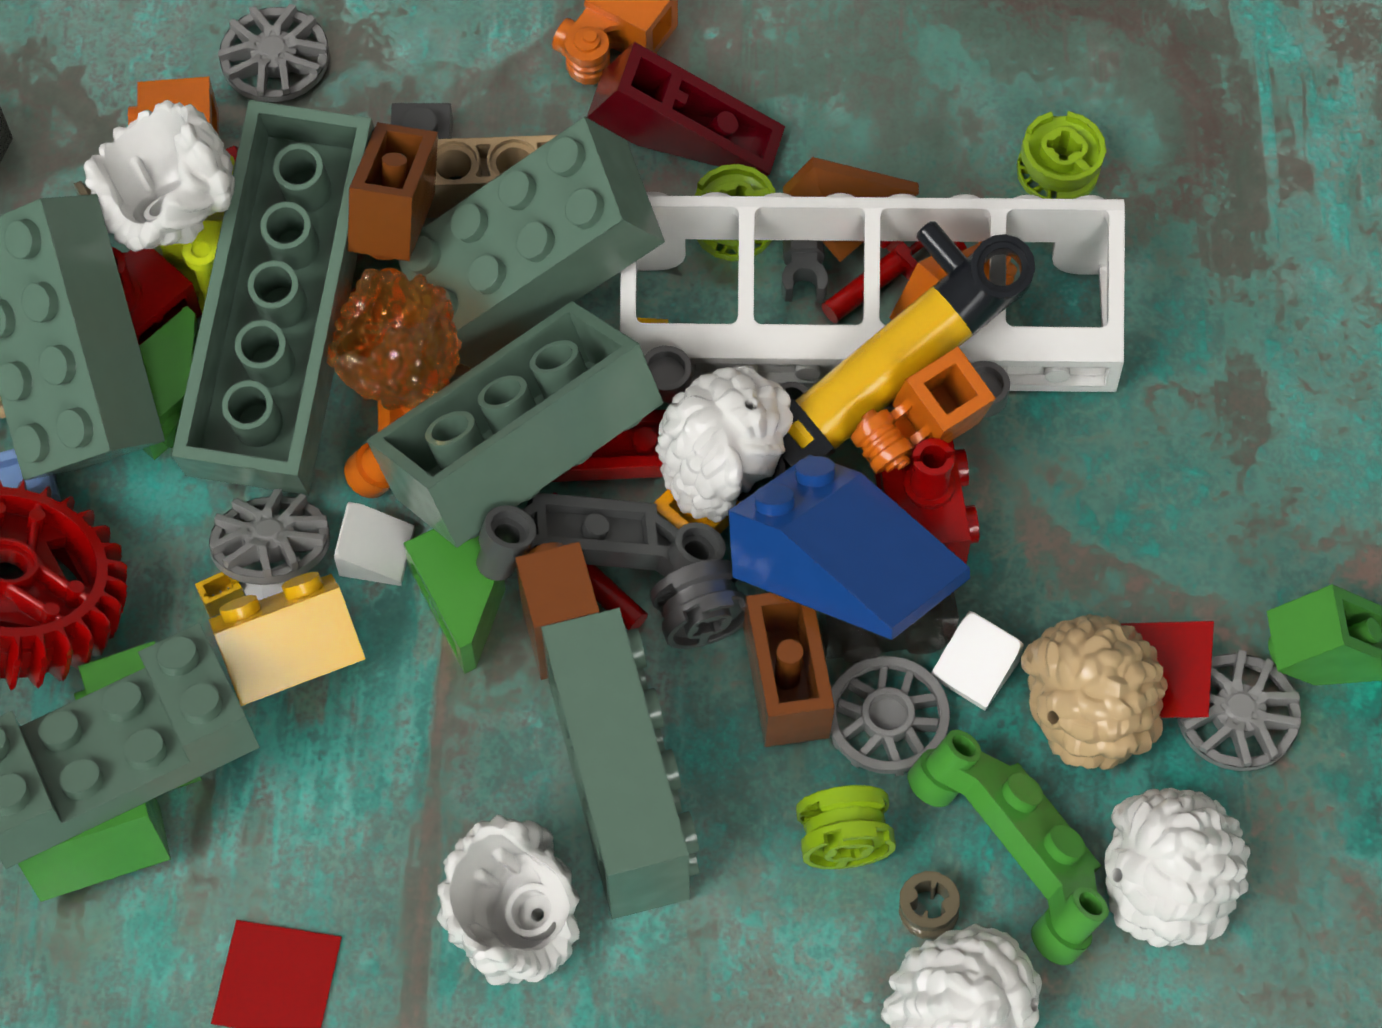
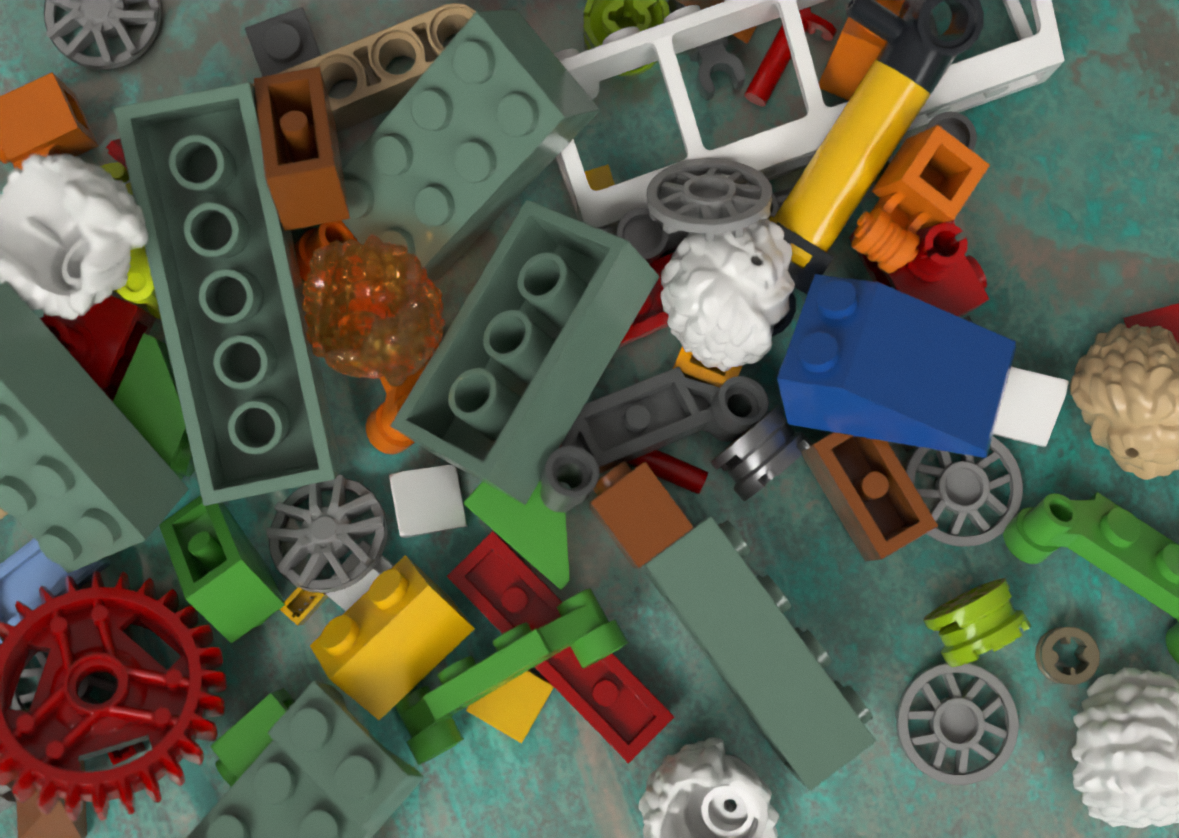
camera: 25 degrees left, 20 degrees up
none -> bright green slope [159,495,285,644]
none -> bright green plate [395,588,629,766]
none -> red plate [446,531,674,764]
none -> yellow tile [466,670,554,744]
none -> light grey wheel [647,159,772,242]
none -> light grey wheel [895,662,1019,785]

